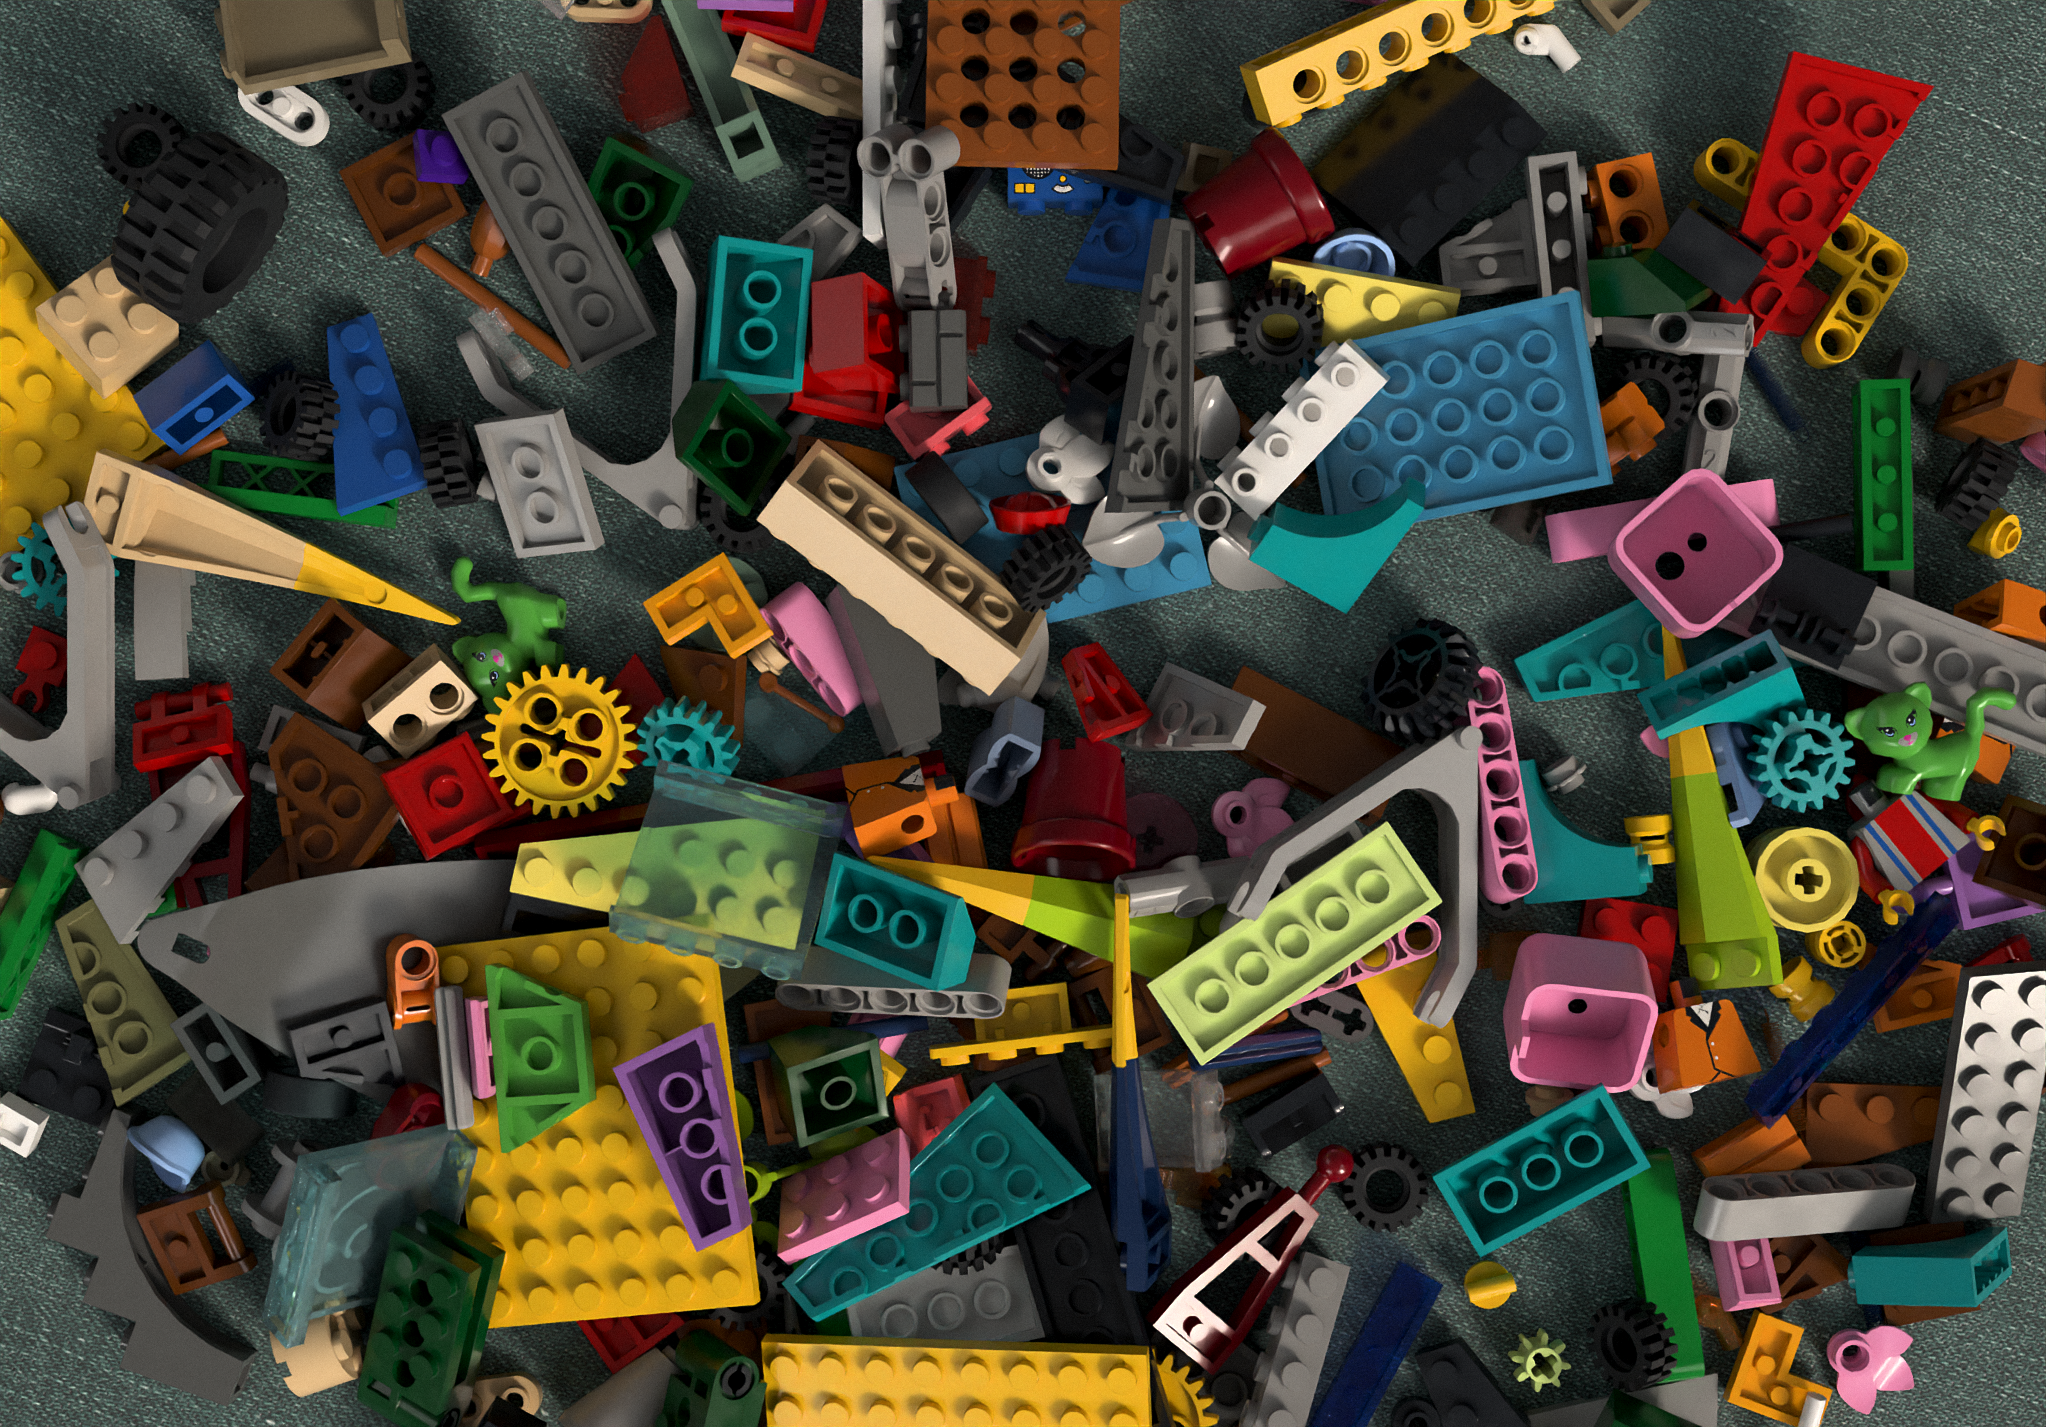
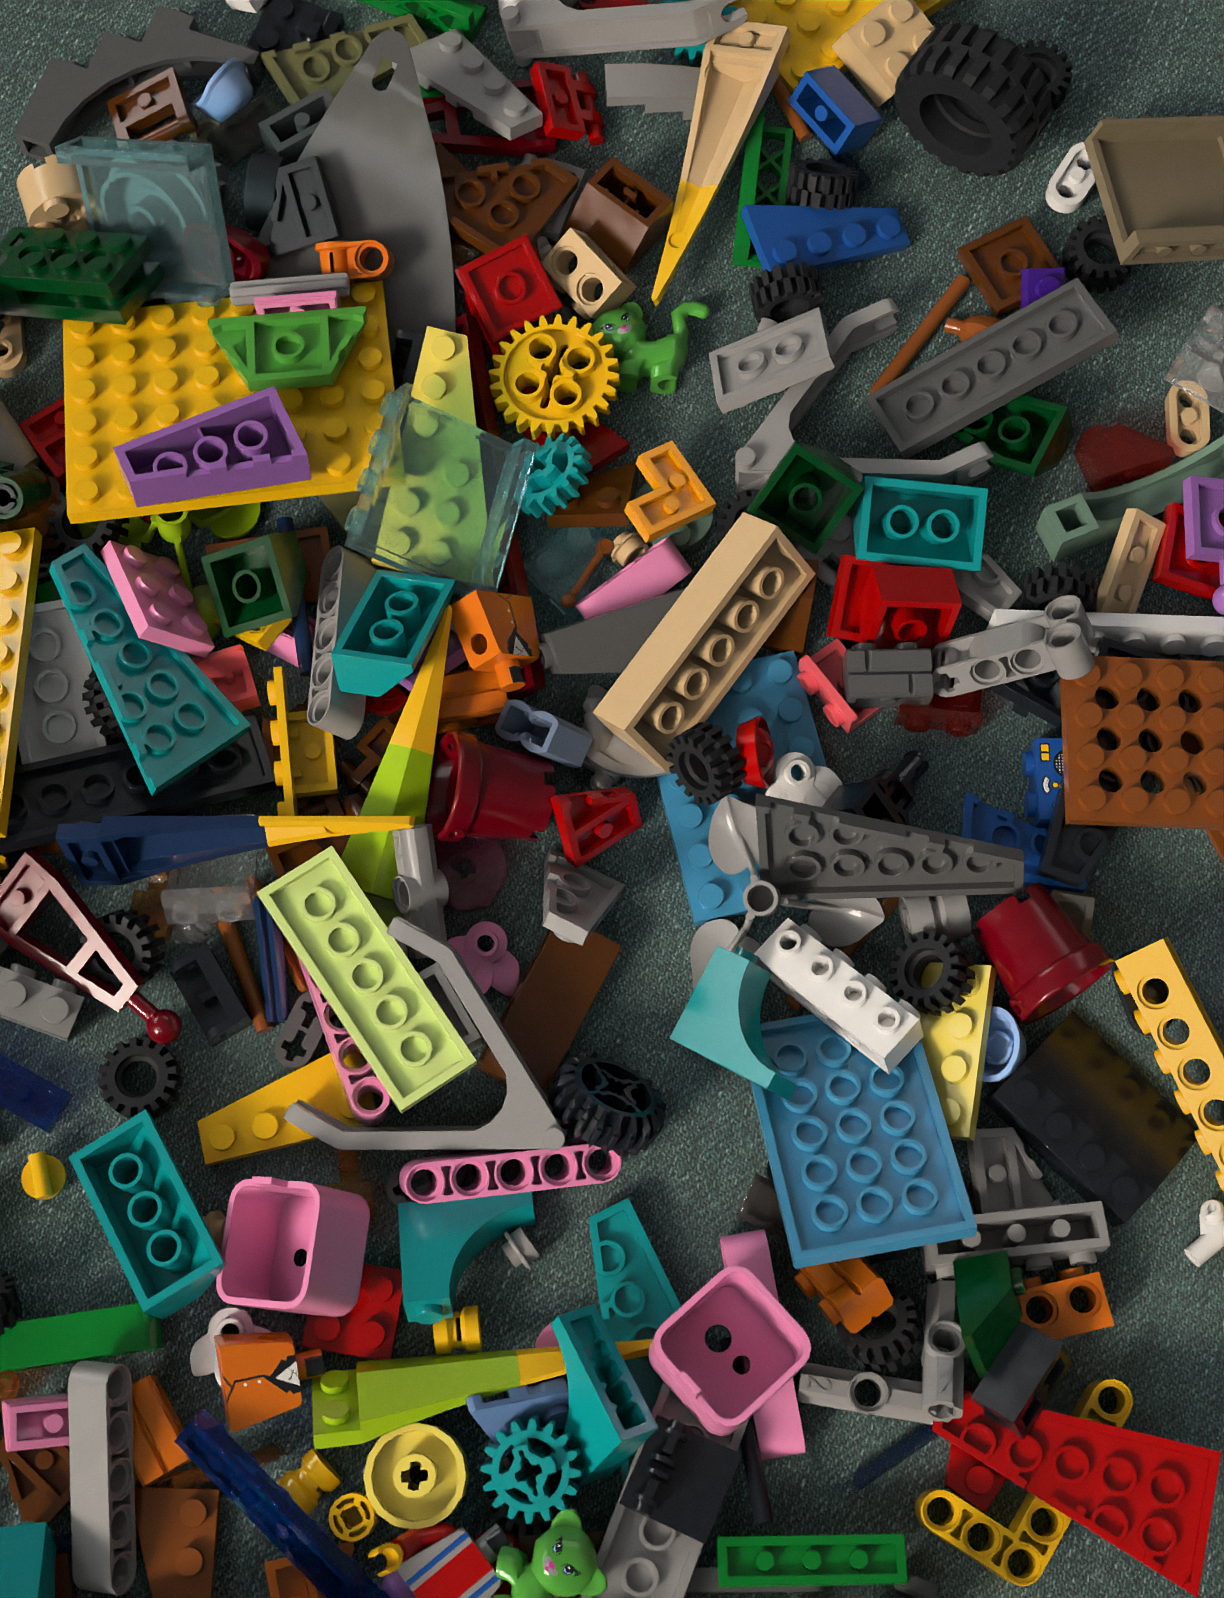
camera: 90 degrees right, 15 degrees down
clear plate [468,303,535,382] -> none
black tyre [905,451,989,544] -> none

